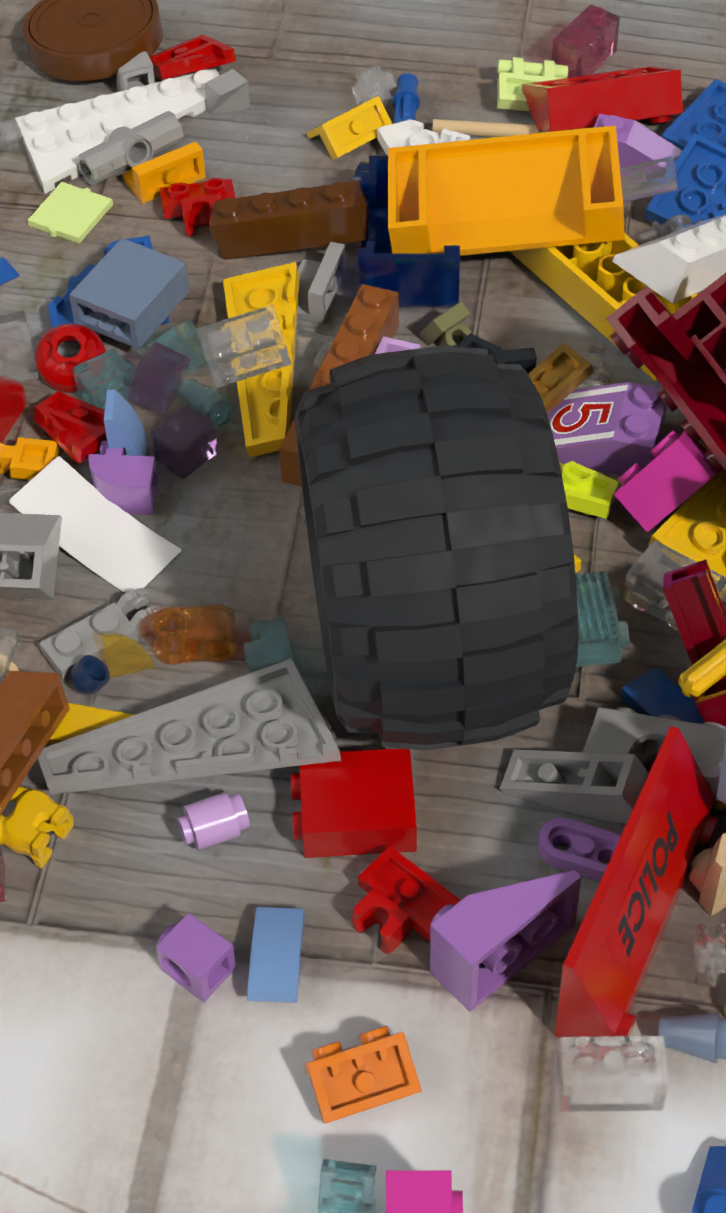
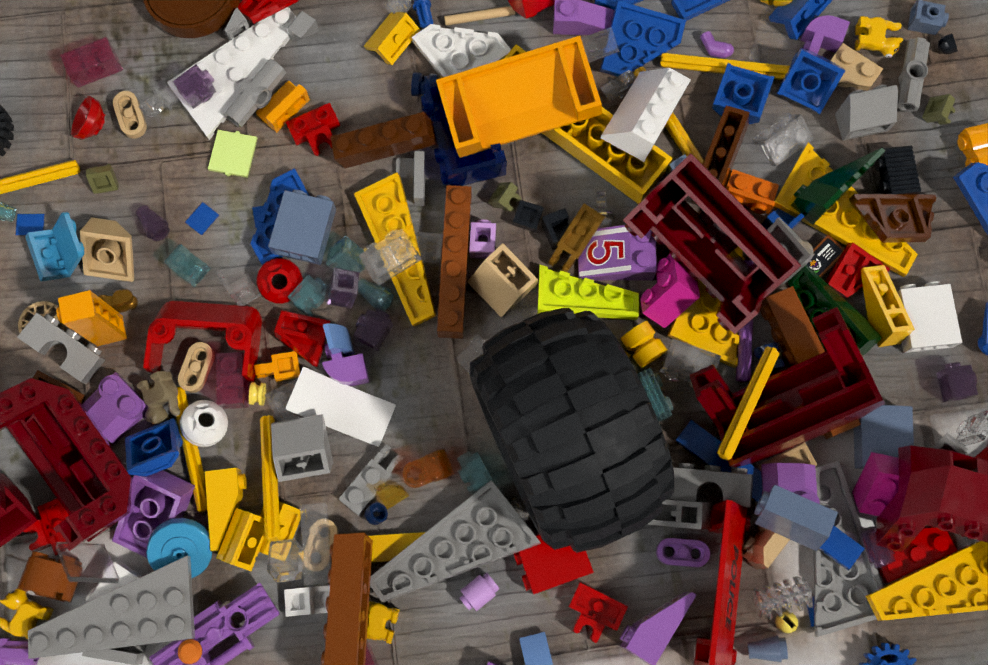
camera: 20 degrees left, 25 degrees up
none -> clear purple brick [173,64,216,109]
none -> yellow wheel [621,321,668,368]

